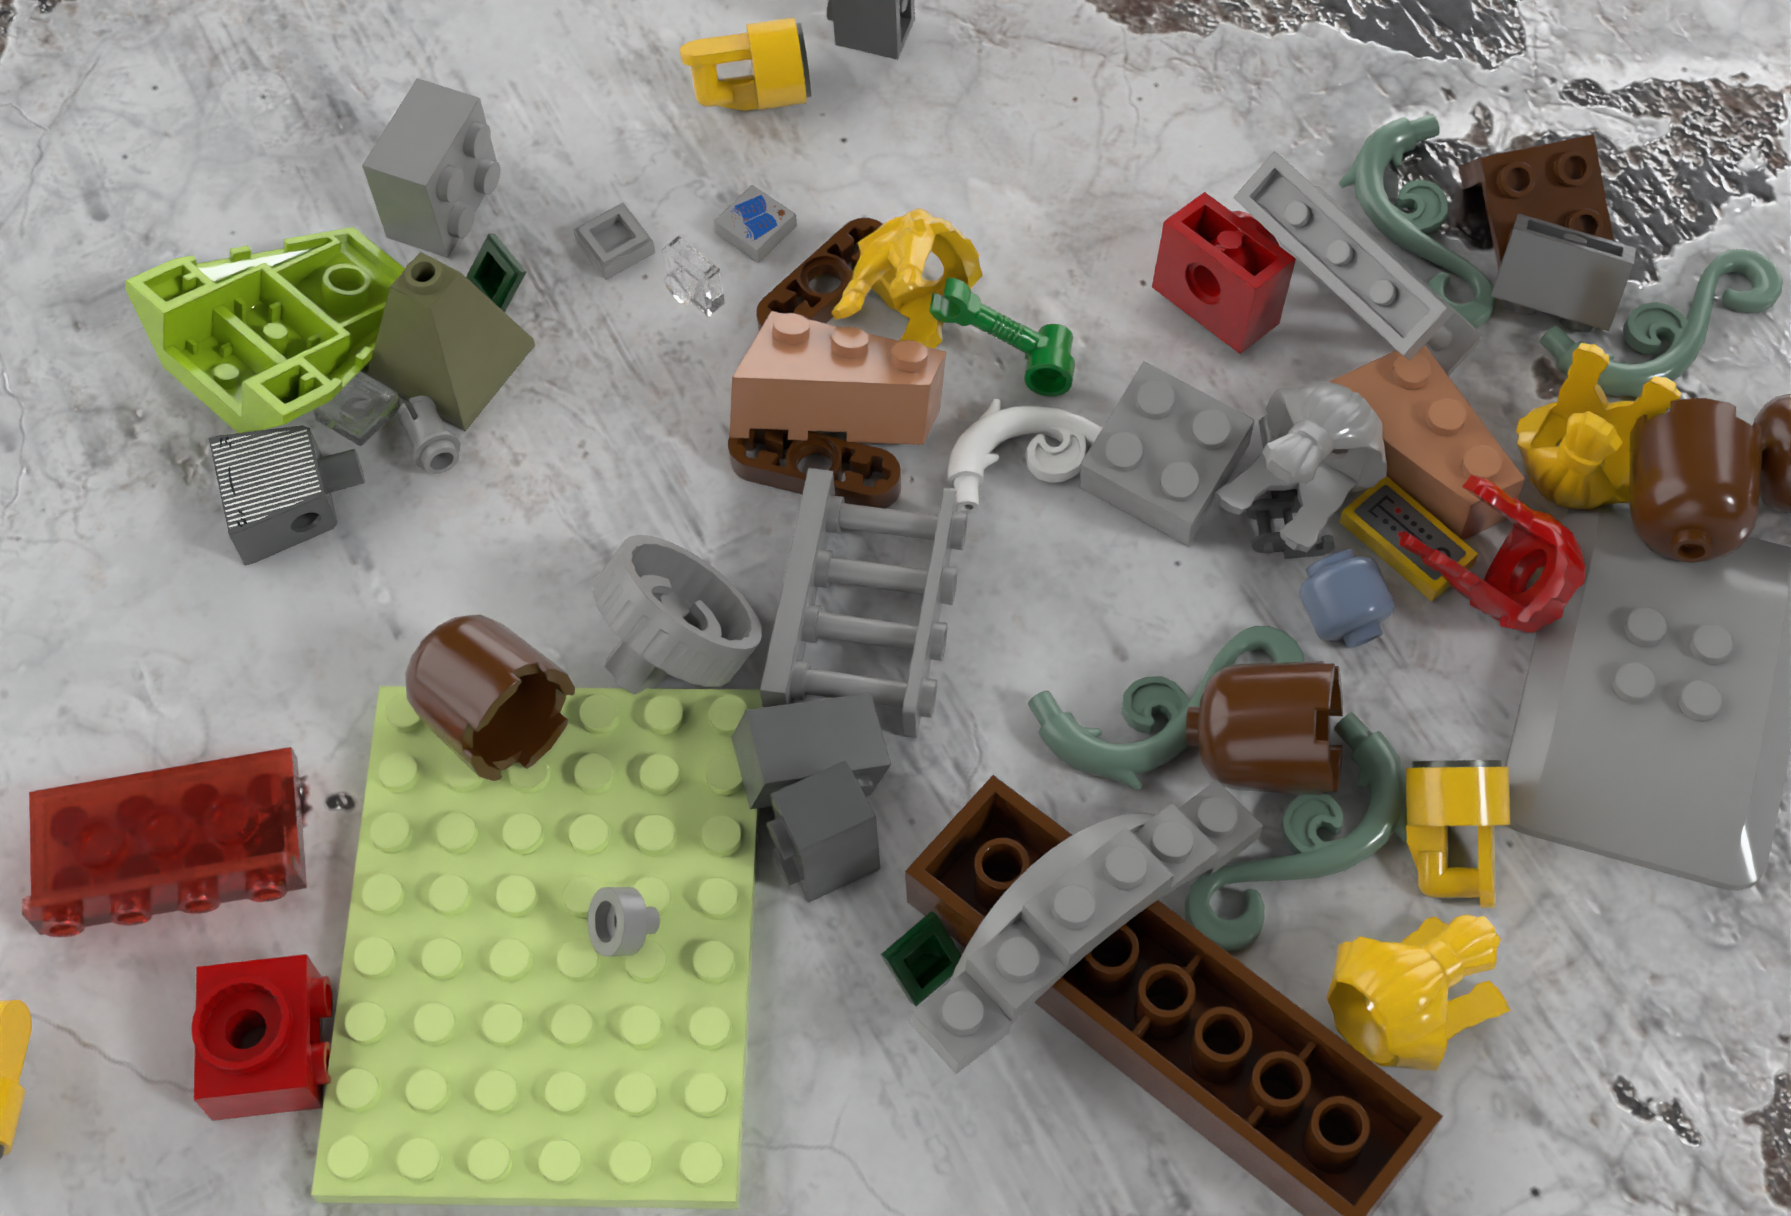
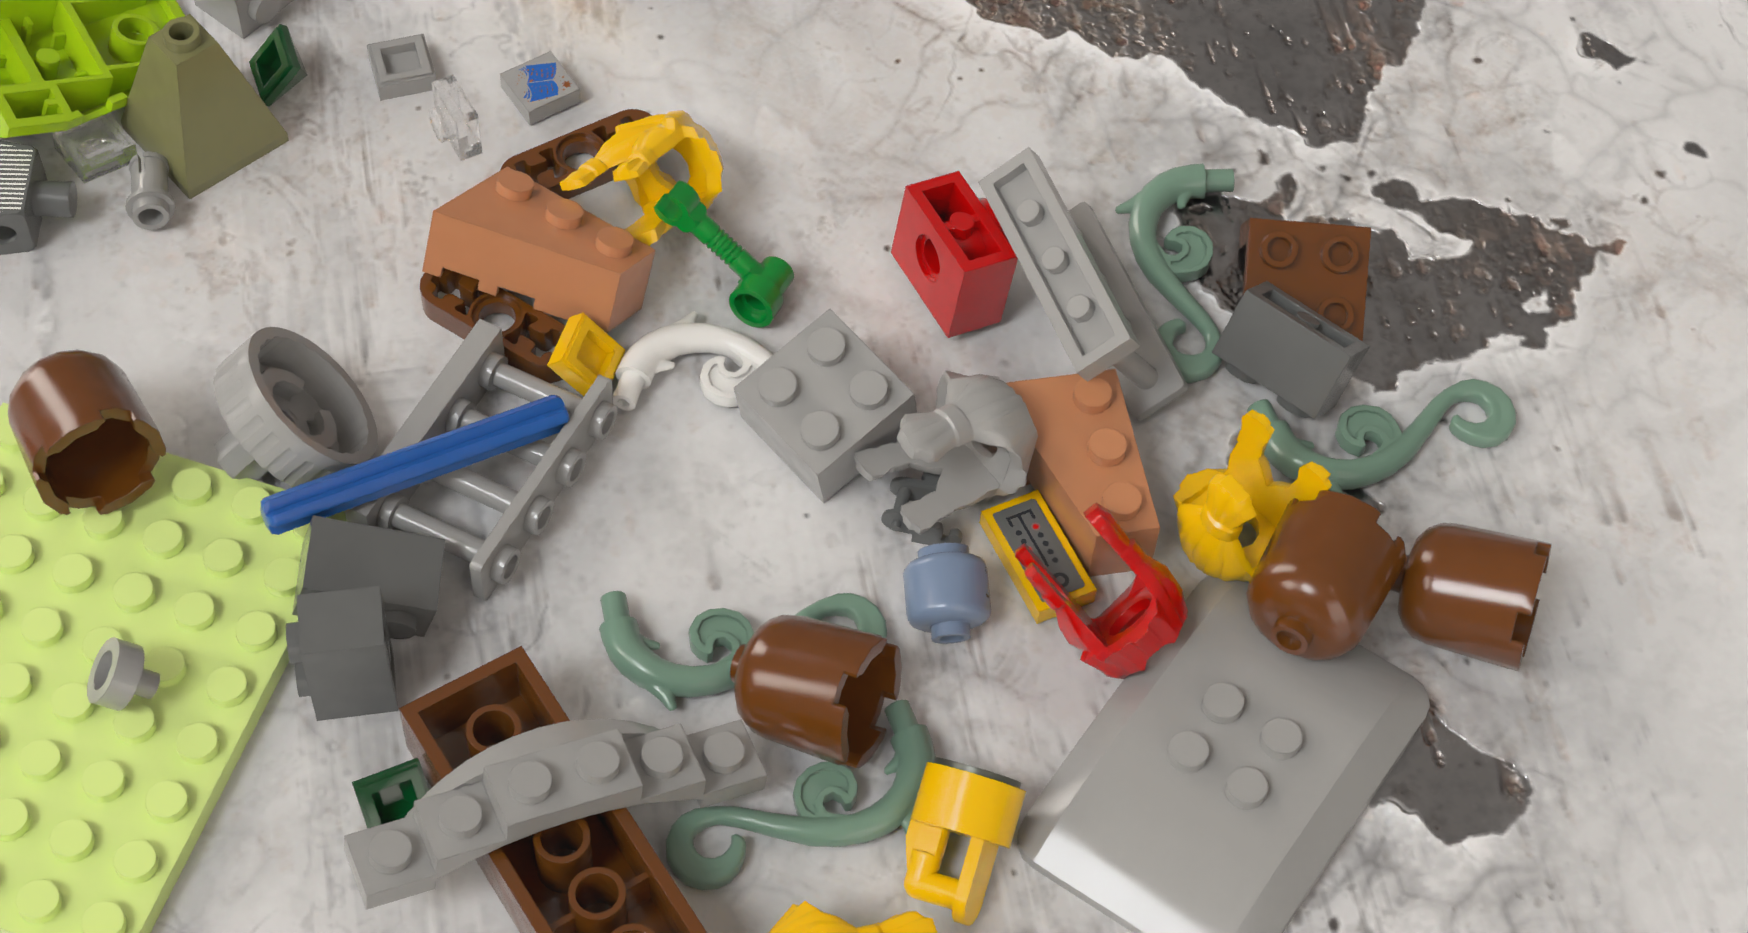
camera: 10 degrees right, 5 degrees down
none -> blue axle [260,395,570,535]
none -> yellow tile [547,313,626,397]

